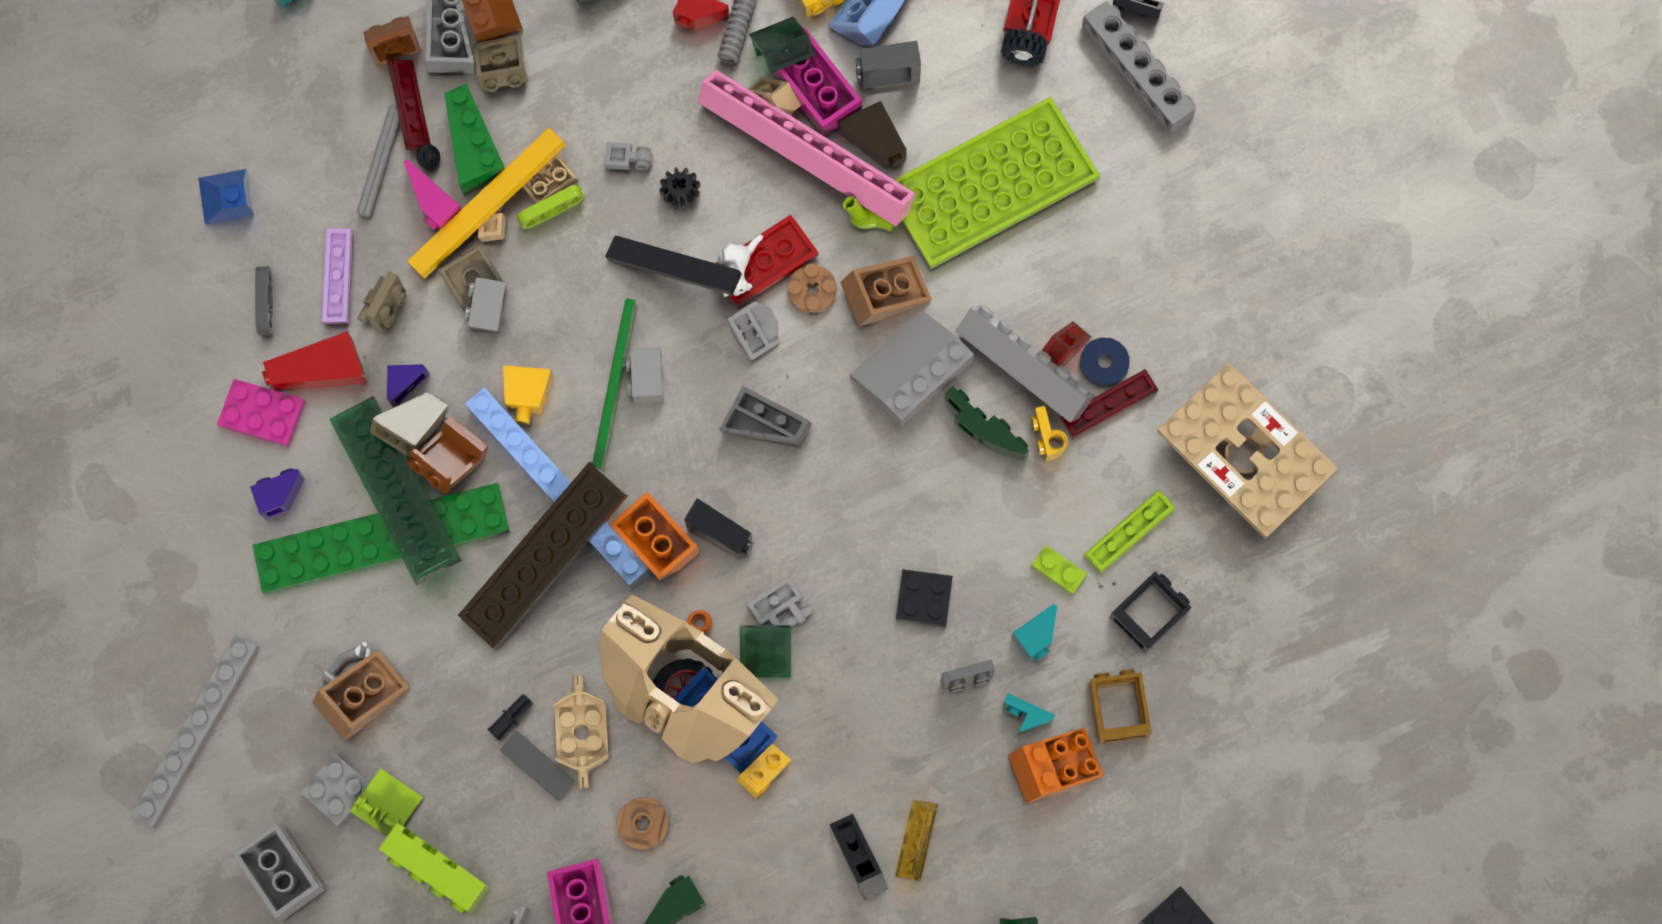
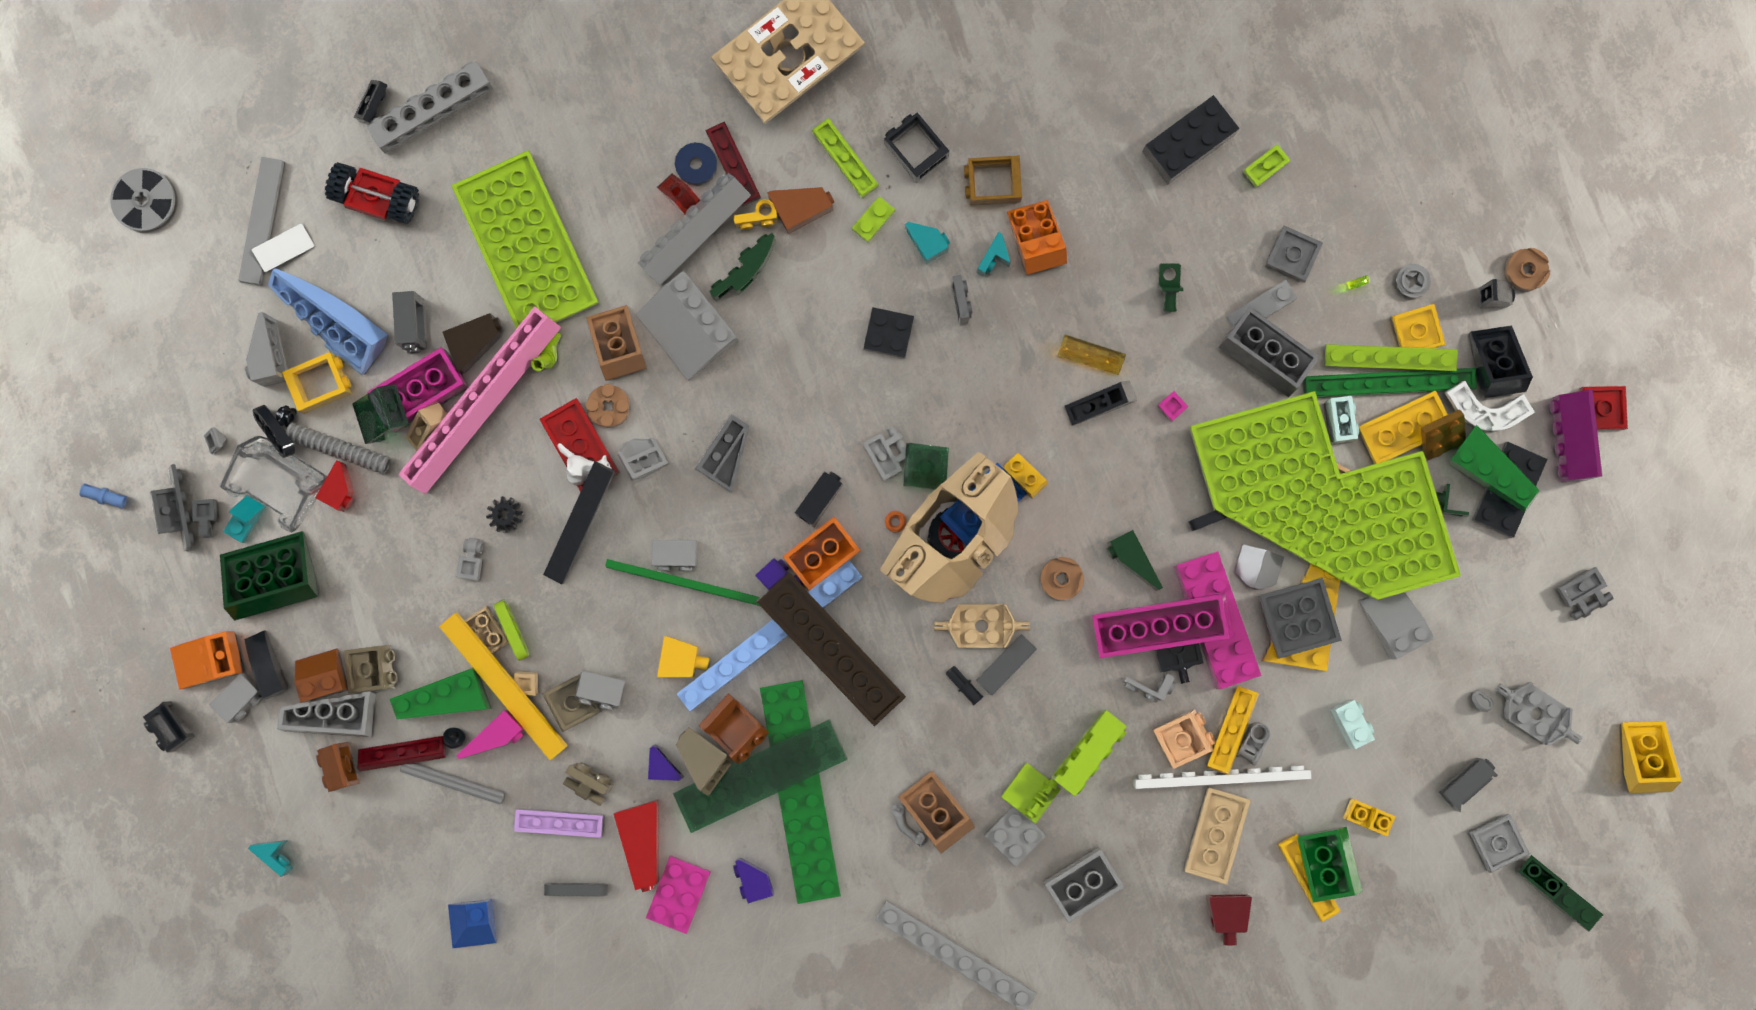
camera: 85 degrees left, 10 degrees up
none -> dark purple slope [755,558,804,589]
none -> dark orange slope [767,187,835,234]

